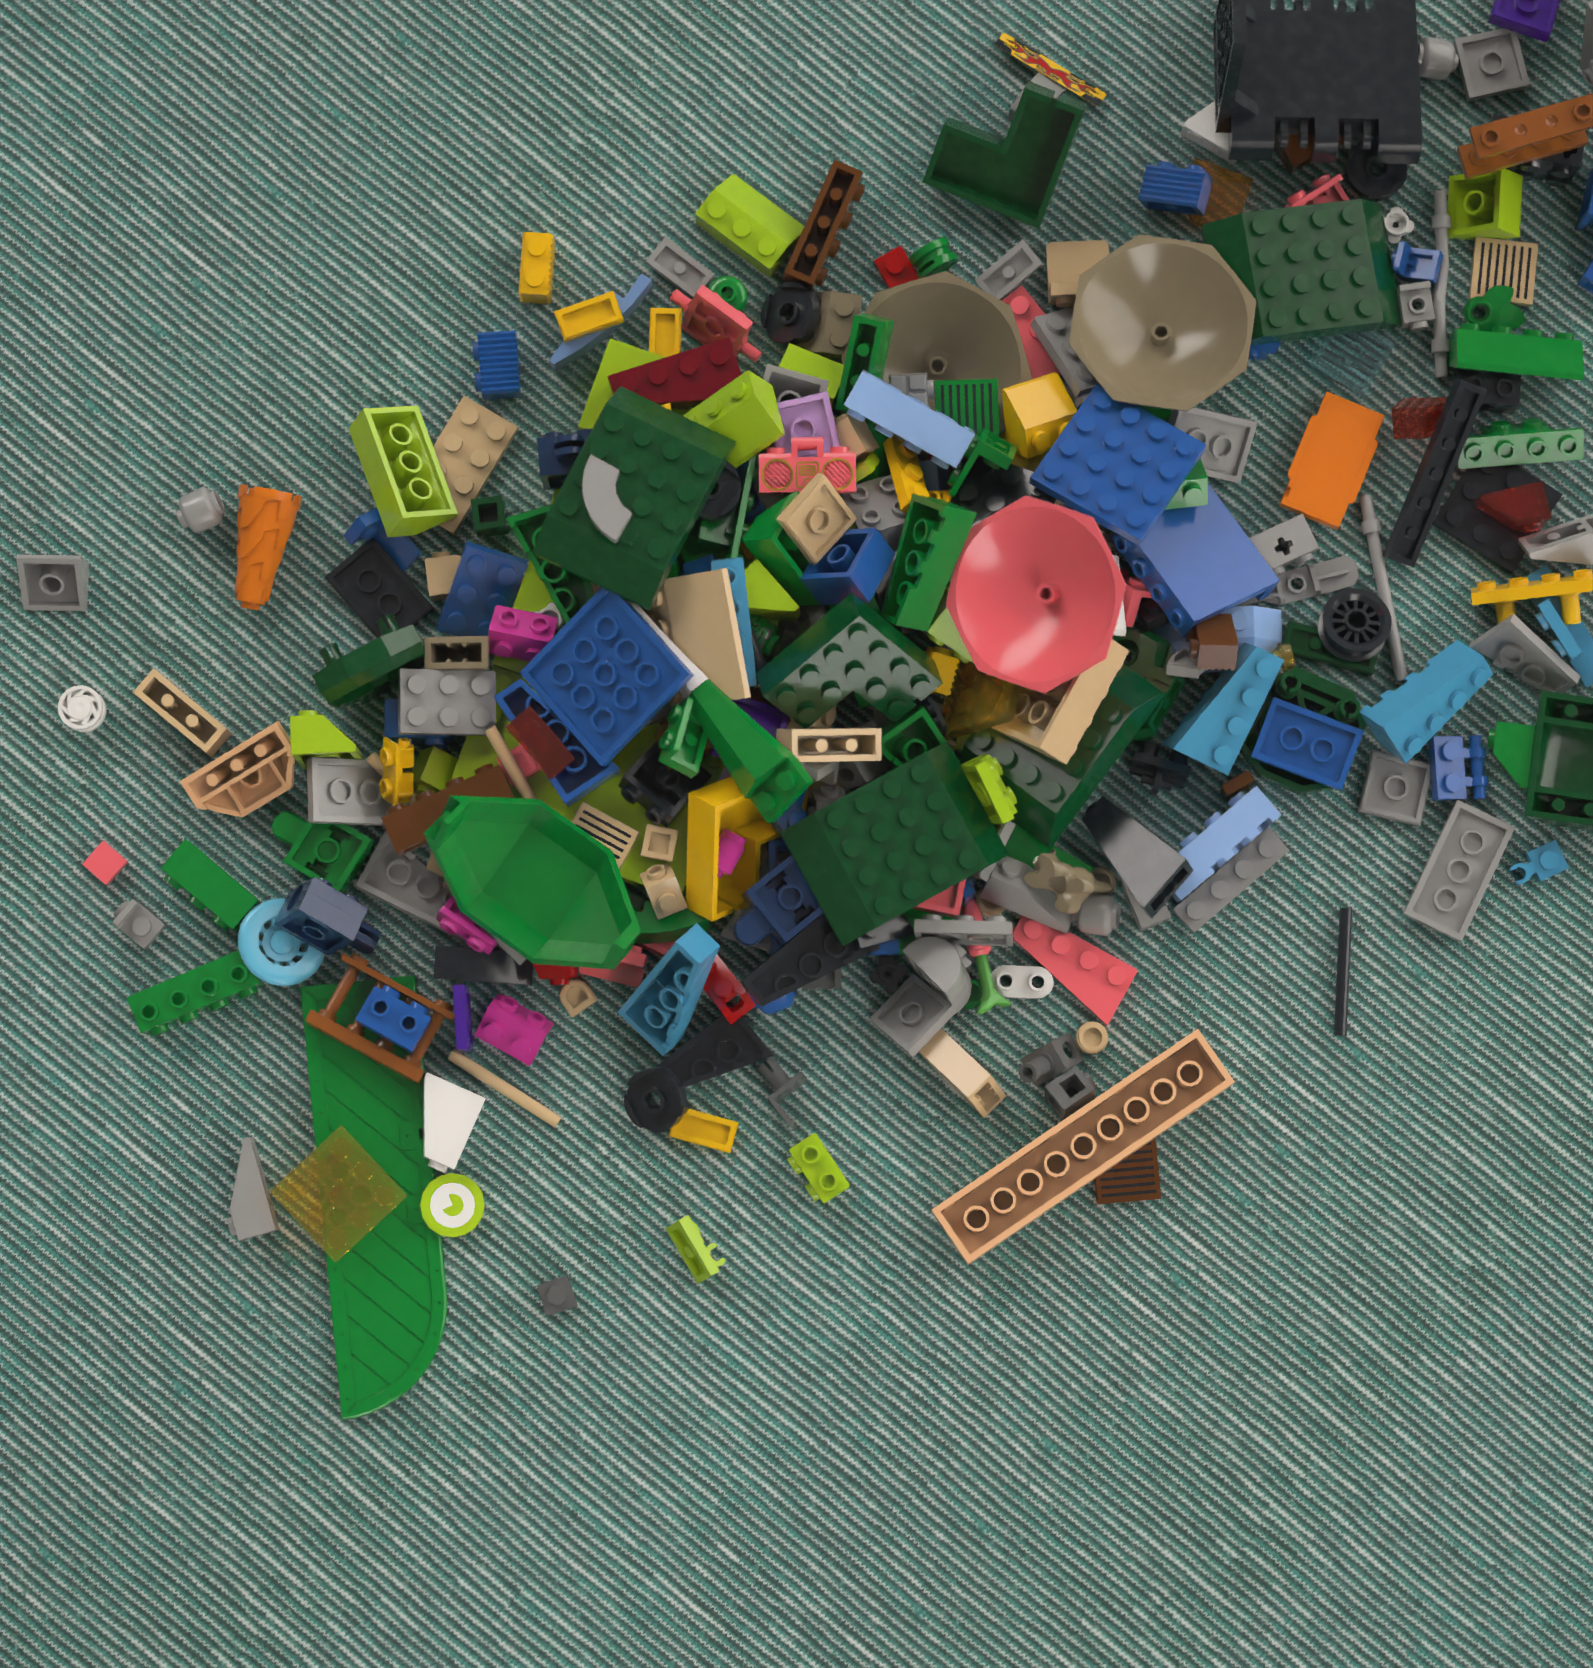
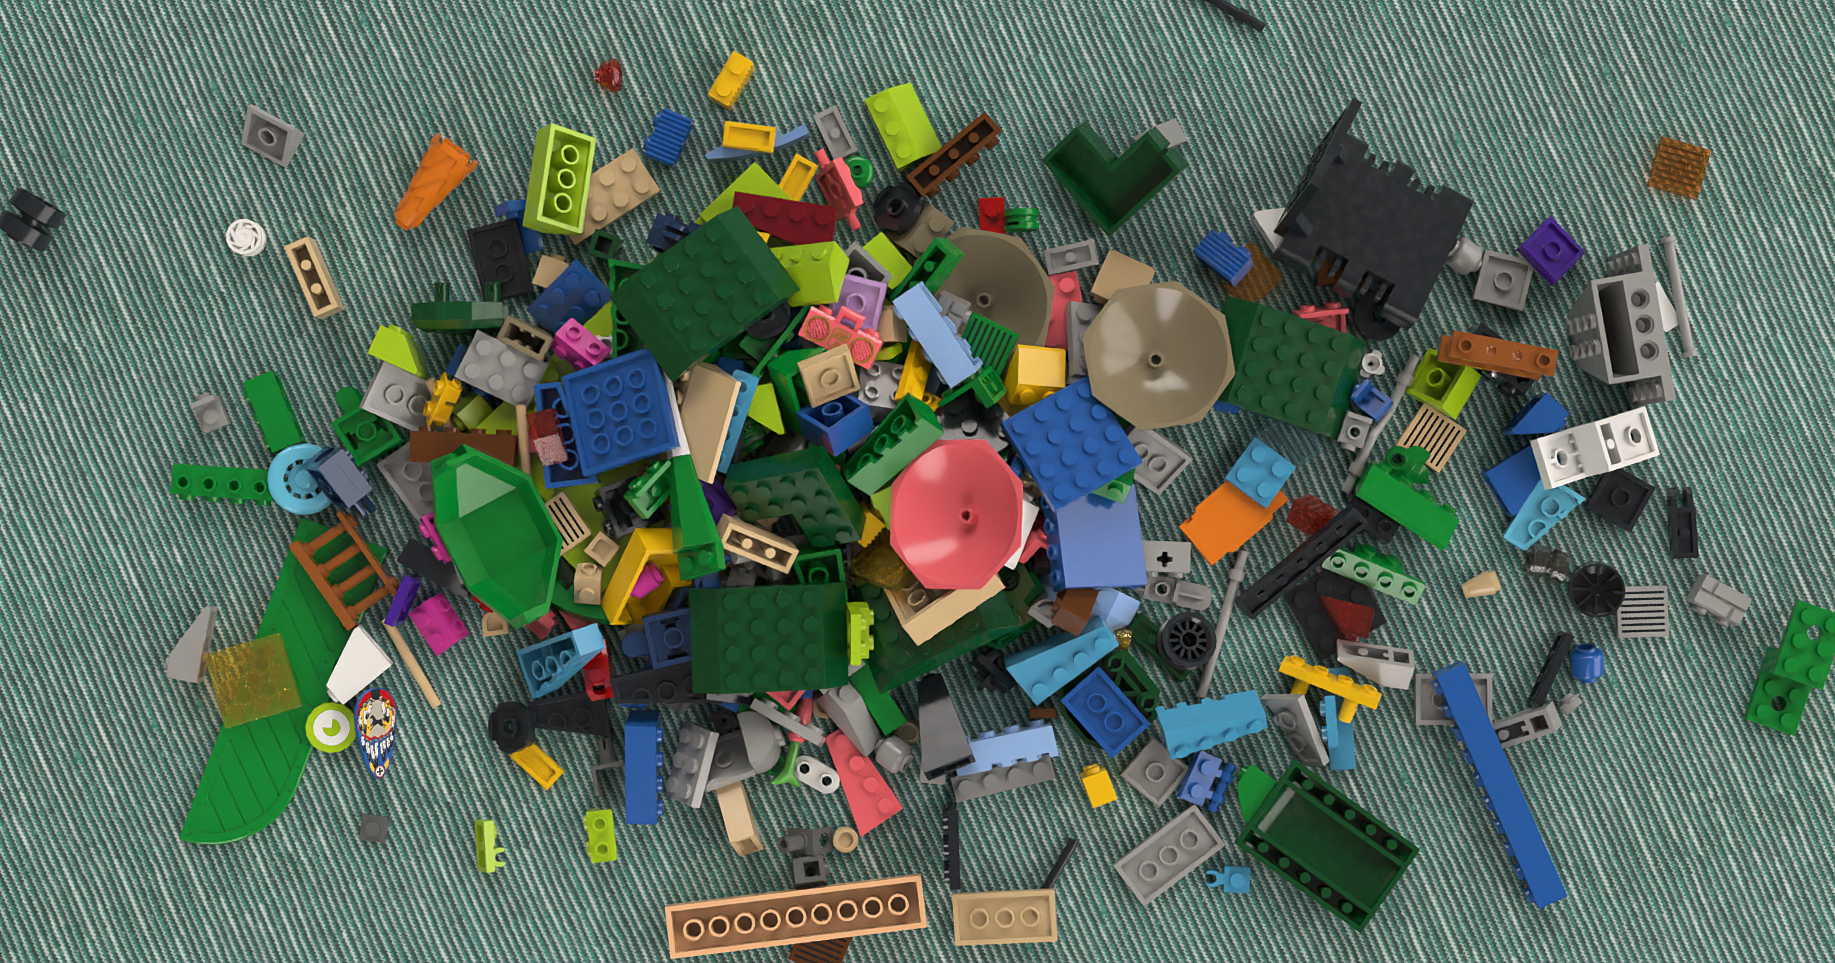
camera: 30 degrees right, 5 degrees up
coral tile [82,840,128,886] -> none
light grey head [176,487,226,534] -> none
light nougat wedge [180,721,295,817] -> none
blue brick [355,985,432,1054] -> none
light grey tile [582,455,632,544] -> none
sticker [995,33,1106,106] -> none
dark tan animal [1024,849,1112,914] -> none
none -> shield [353,688,396,779]
none -> clear red cone [595,58,622,93]
none -> blue wedge [625,710,664,825]
none -> light grey plate [665,721,719,808]
none -> black plate [942,802,961,890]
none -> tan plate [952,888,1058,946]
none -> yellow brick [1079,763,1117,808]
none -> dark azure plate [1224,437,1296,508]

